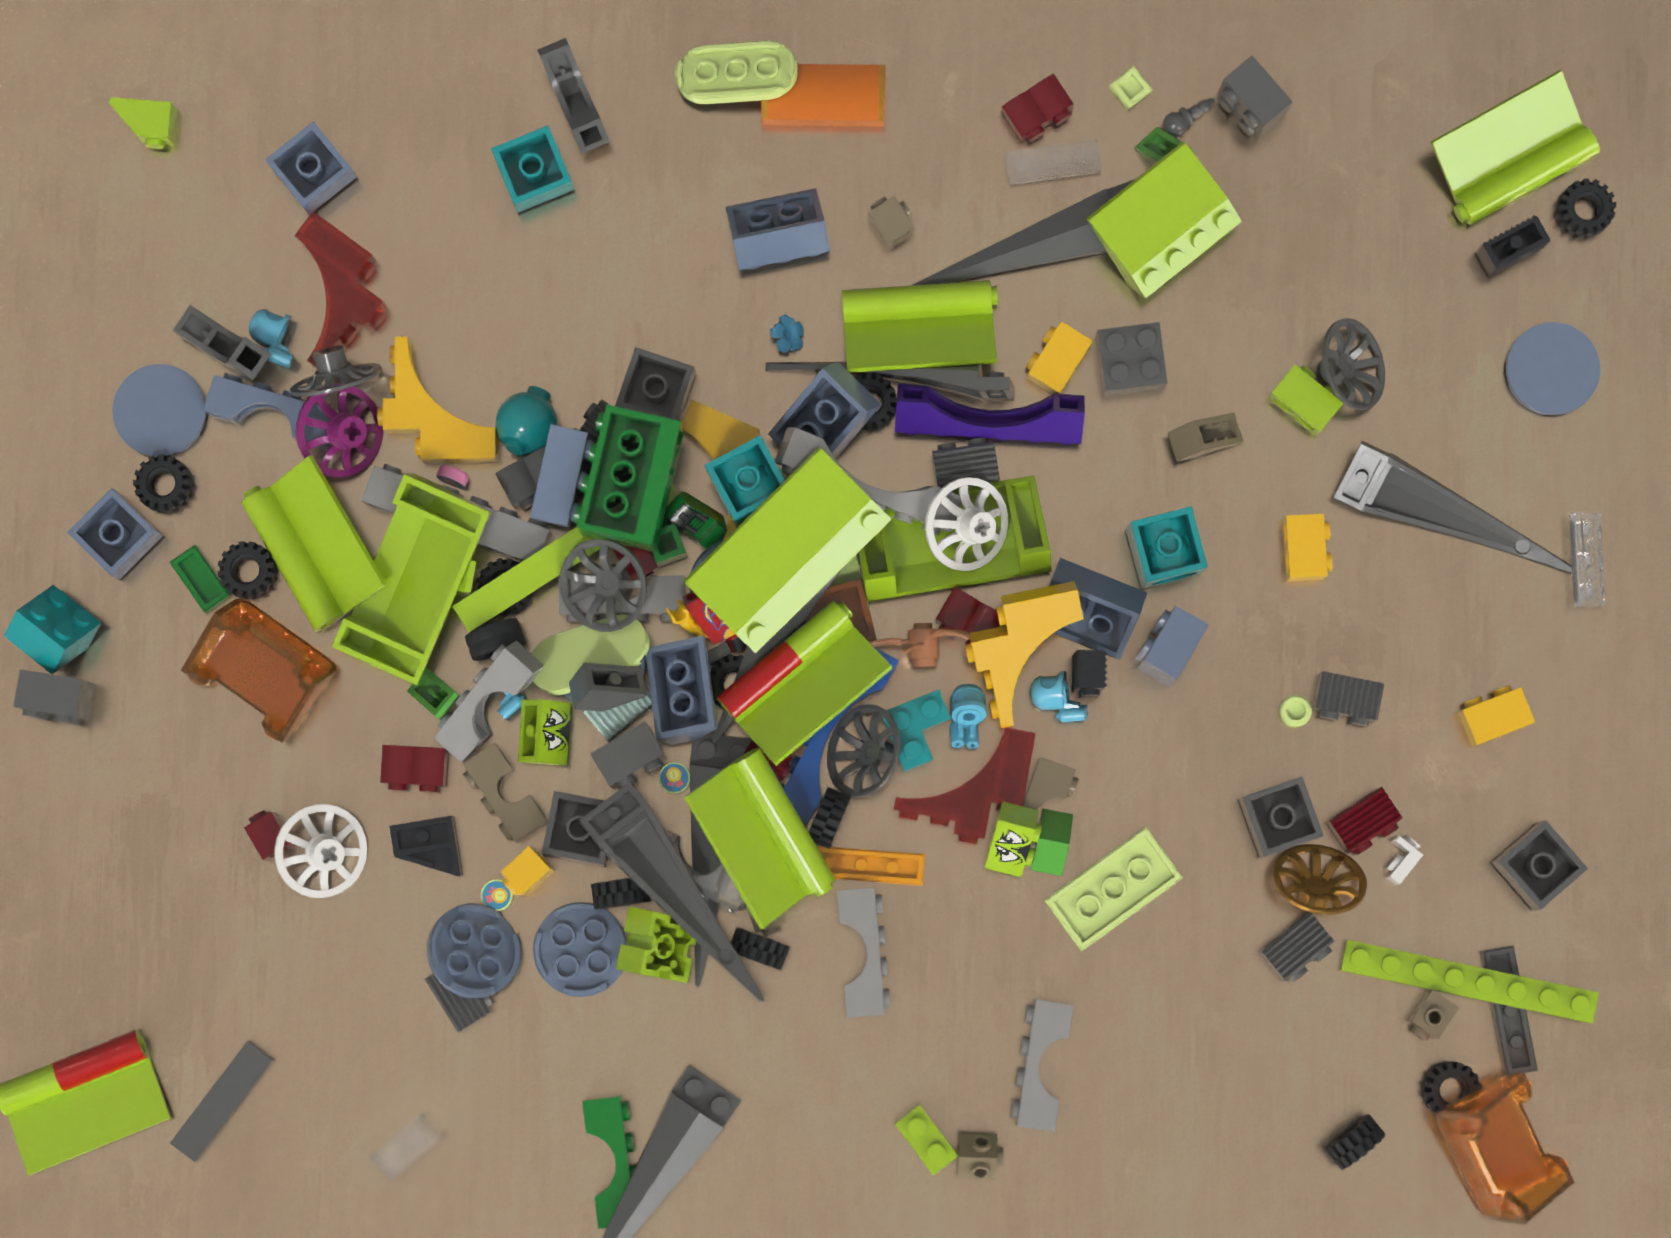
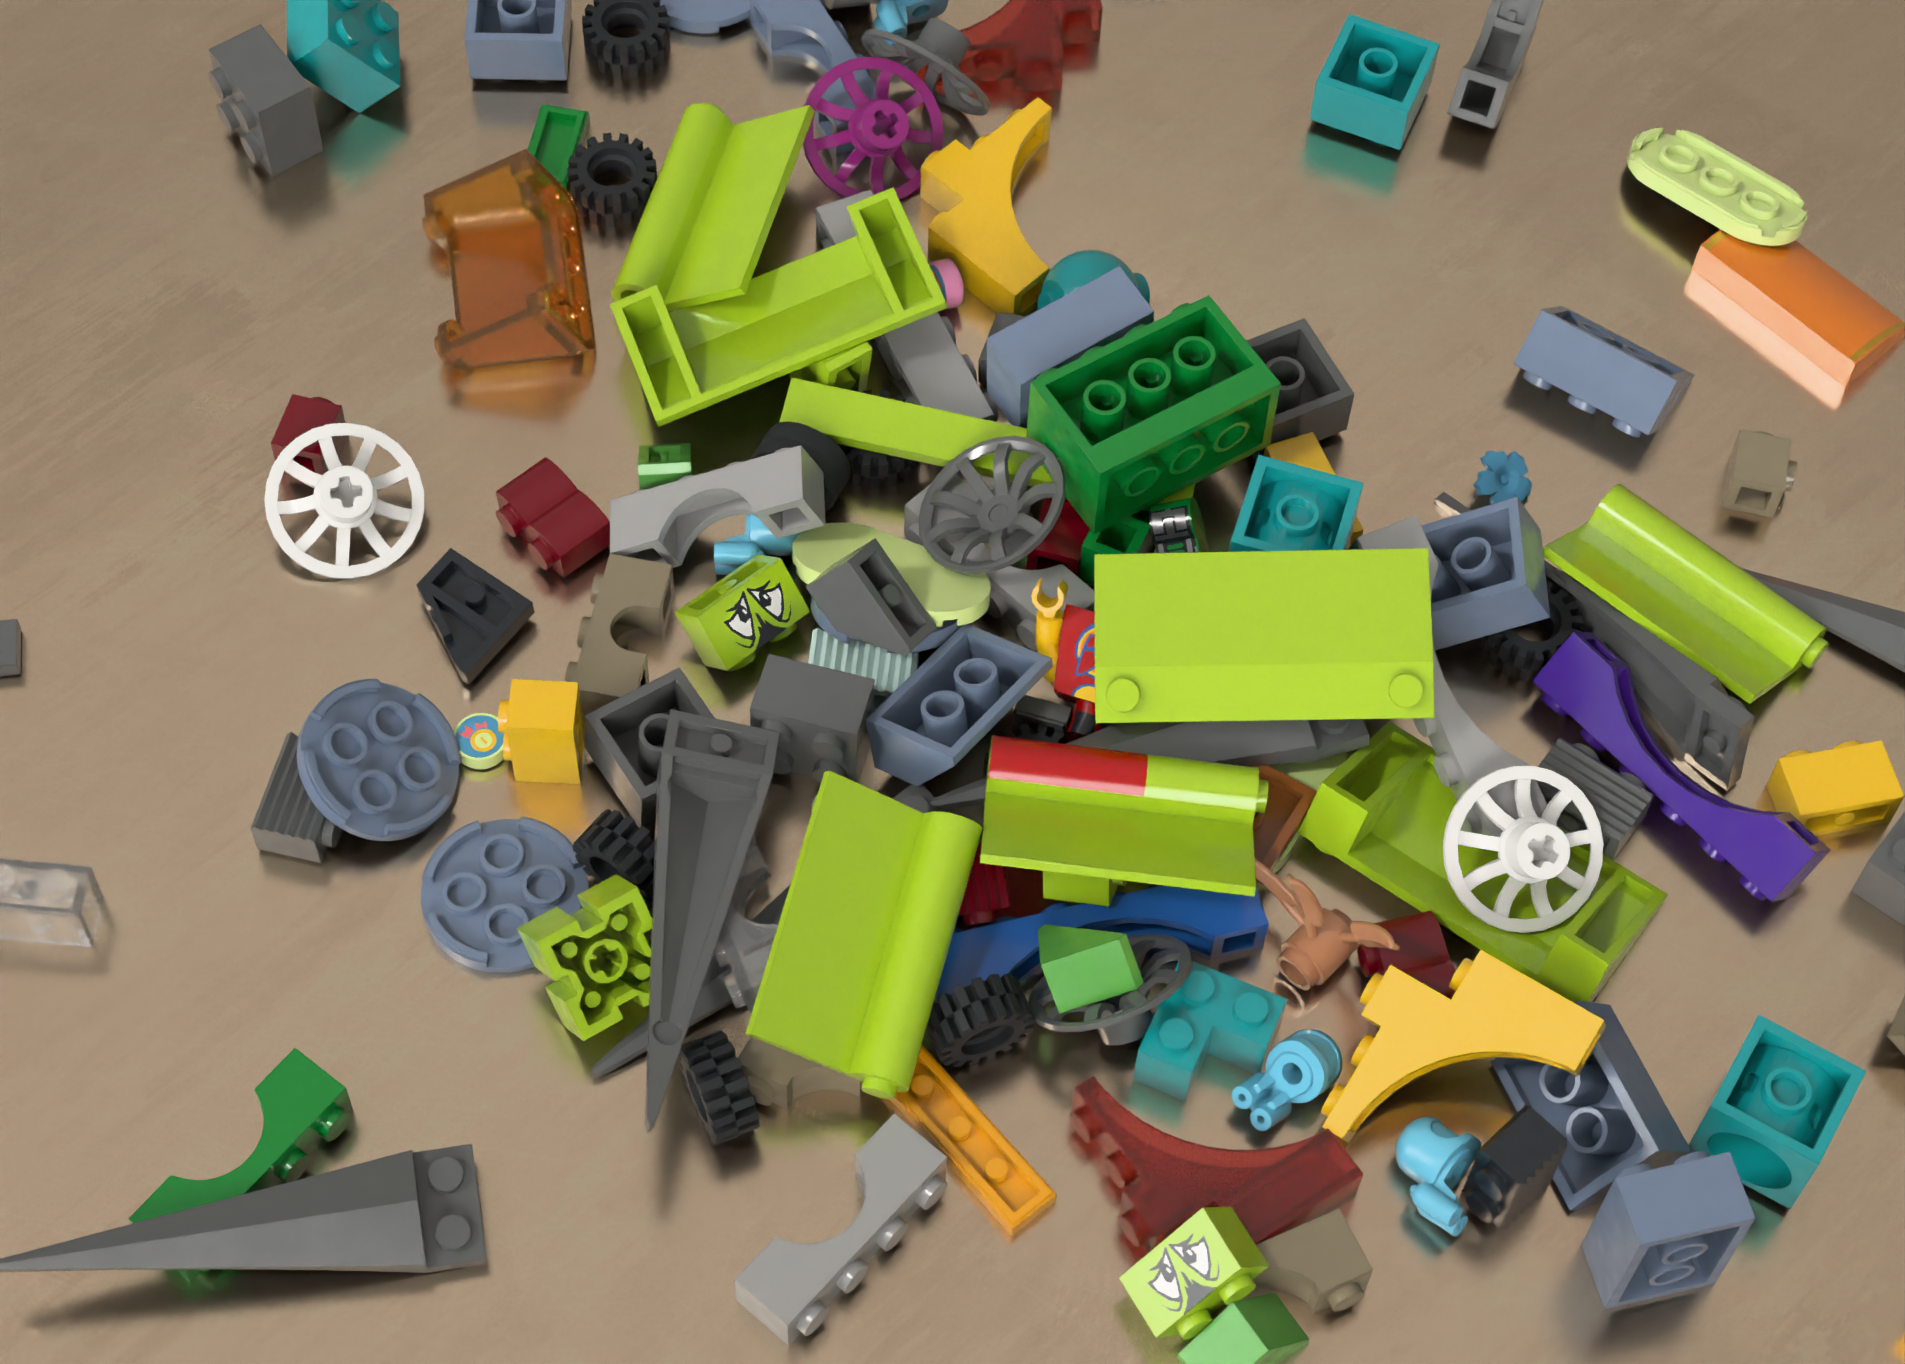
camera: 40 degrees right, 25 degrees down
none -> bright green slope [1037,924,1144,1014]

